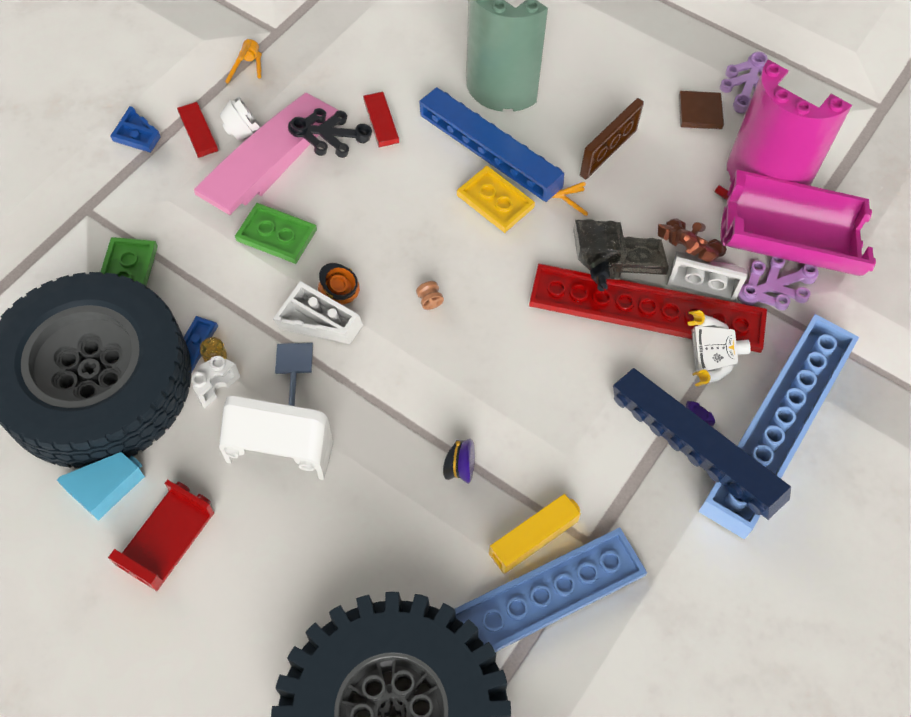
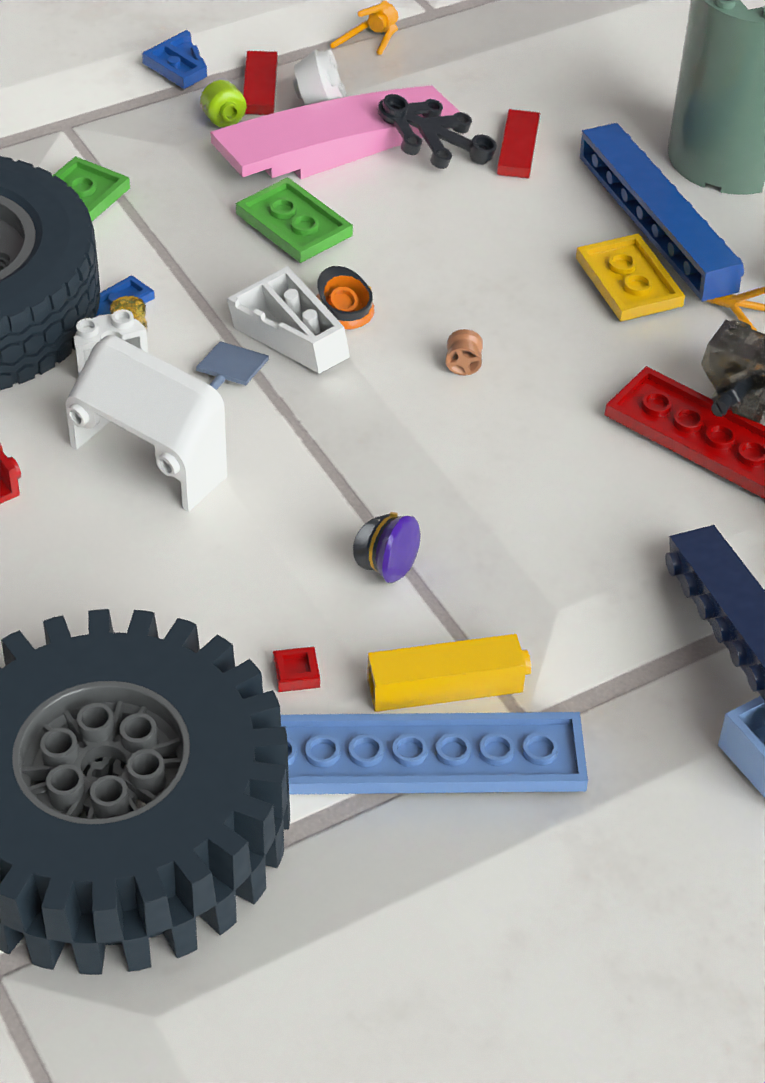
camera: 25 degrees right, 15 degrees down
none -> lime head [200,80,246,127]
none -> red tile [273,646,320,692]

